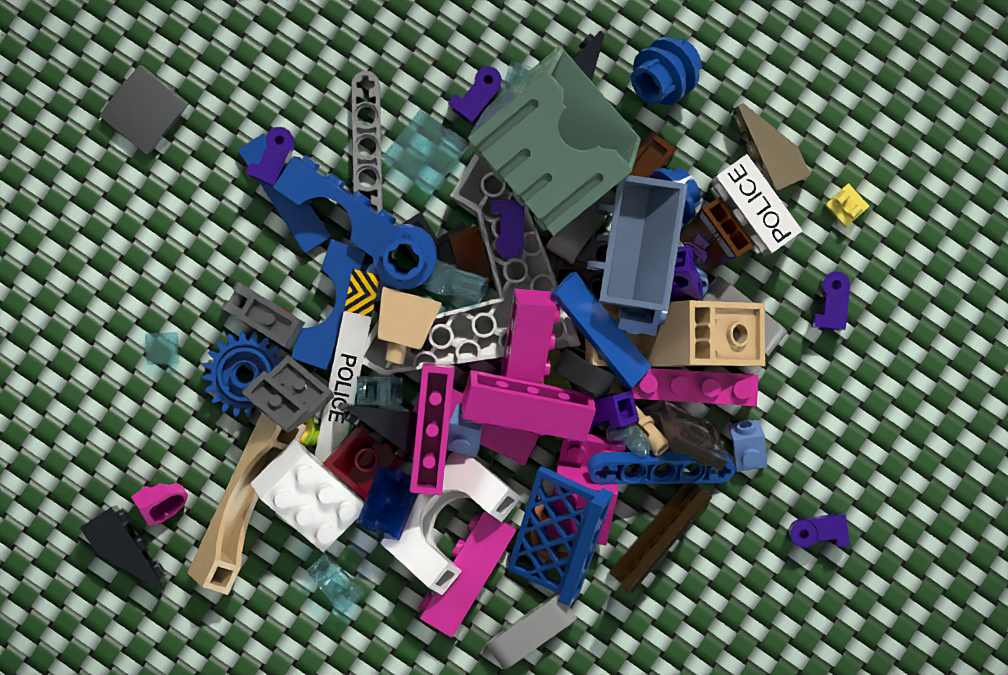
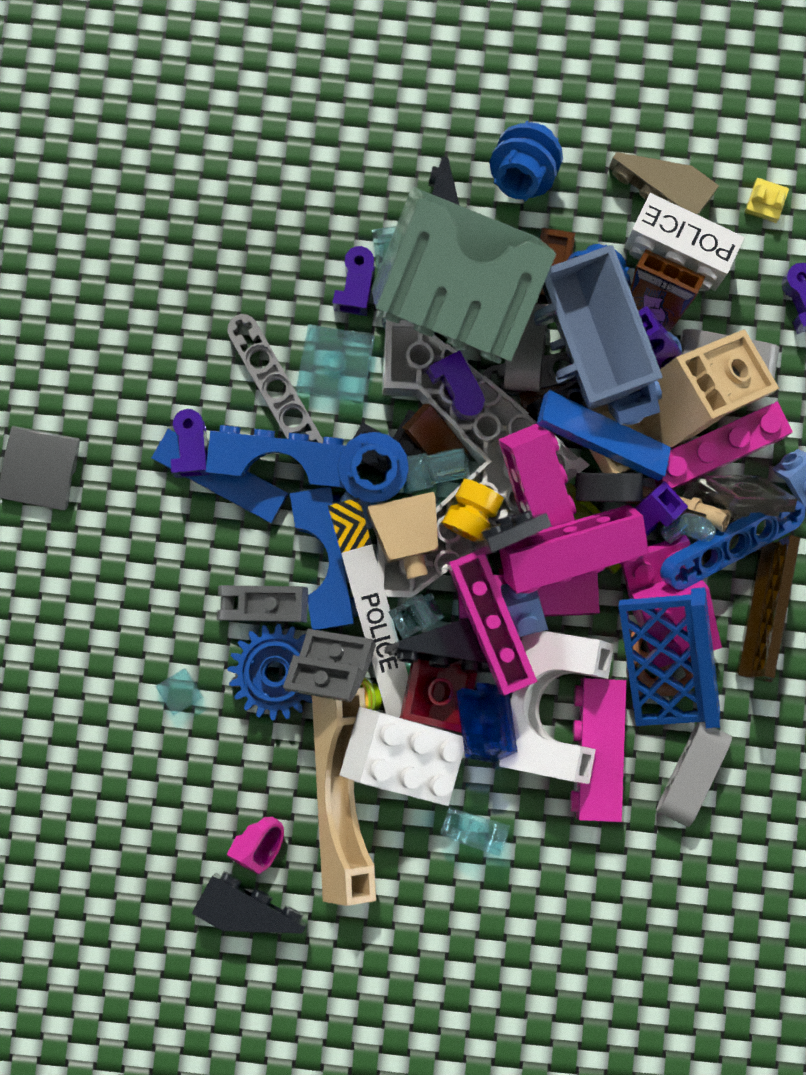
camera: 30 degrees left, 5 degrees down
none -> yellow wheel [442,479,504,541]
none -> black plate [471,510,551,556]

